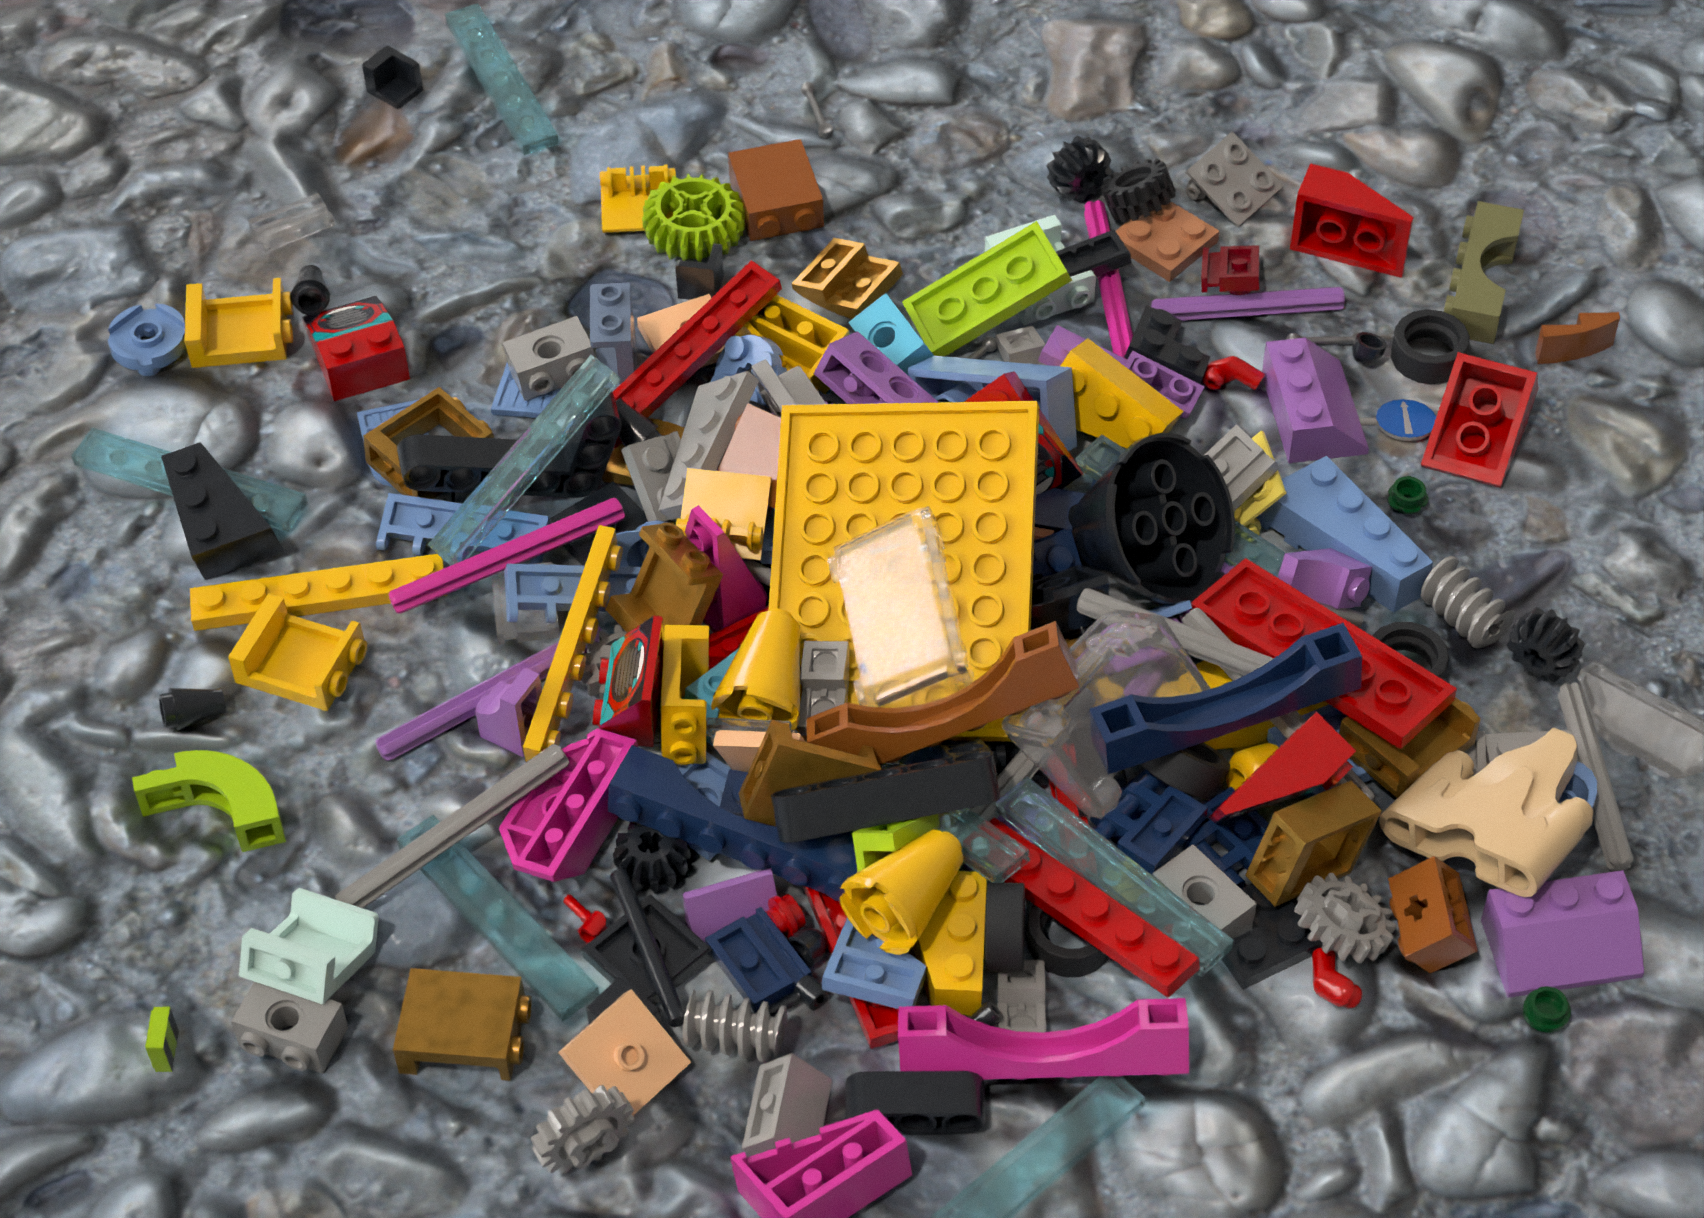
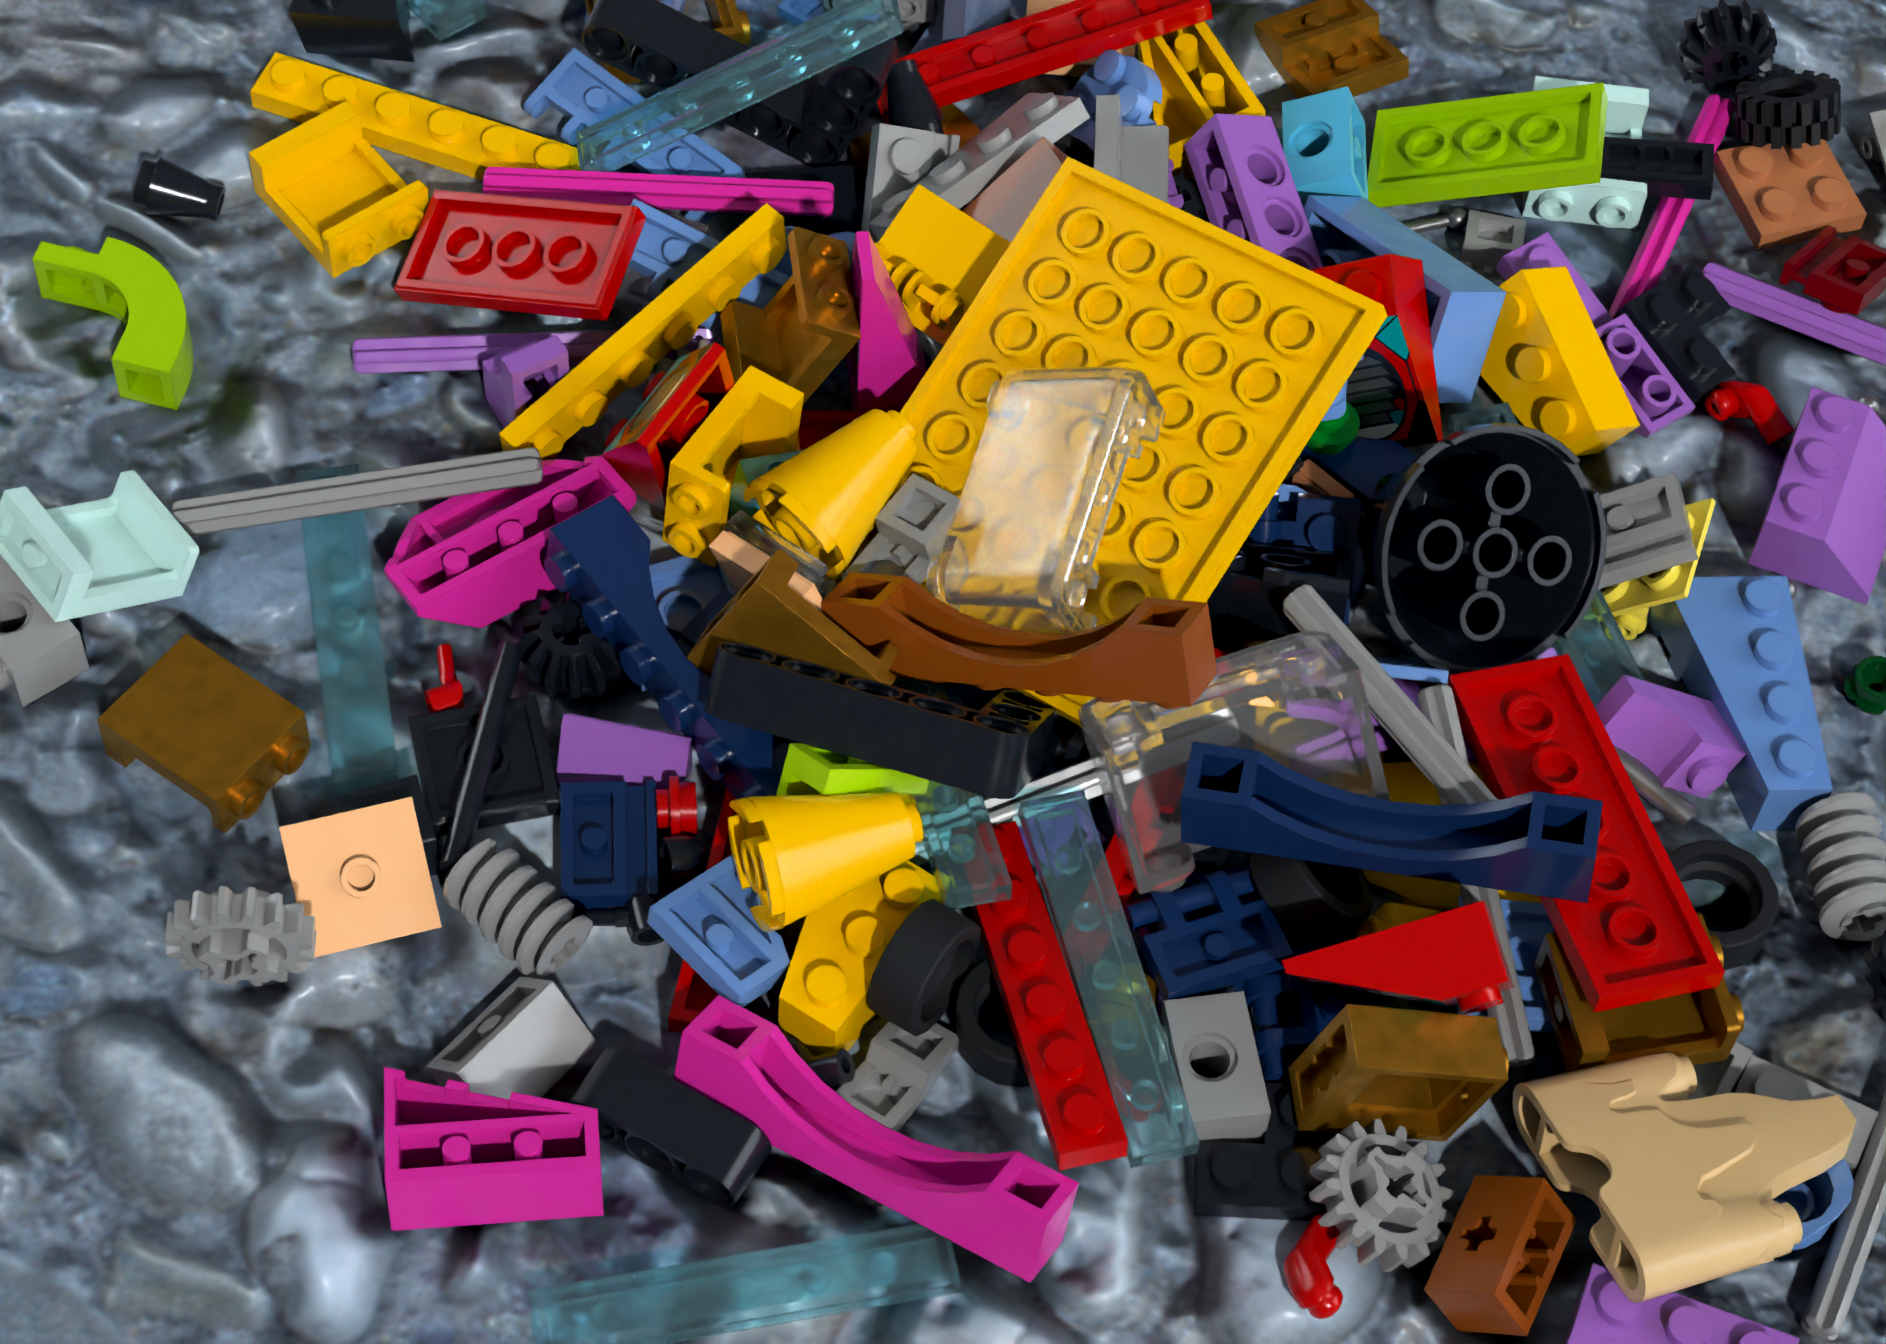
camera: 25 degrees right, 5 degrees up
none -> red tile [393,189,646,321]

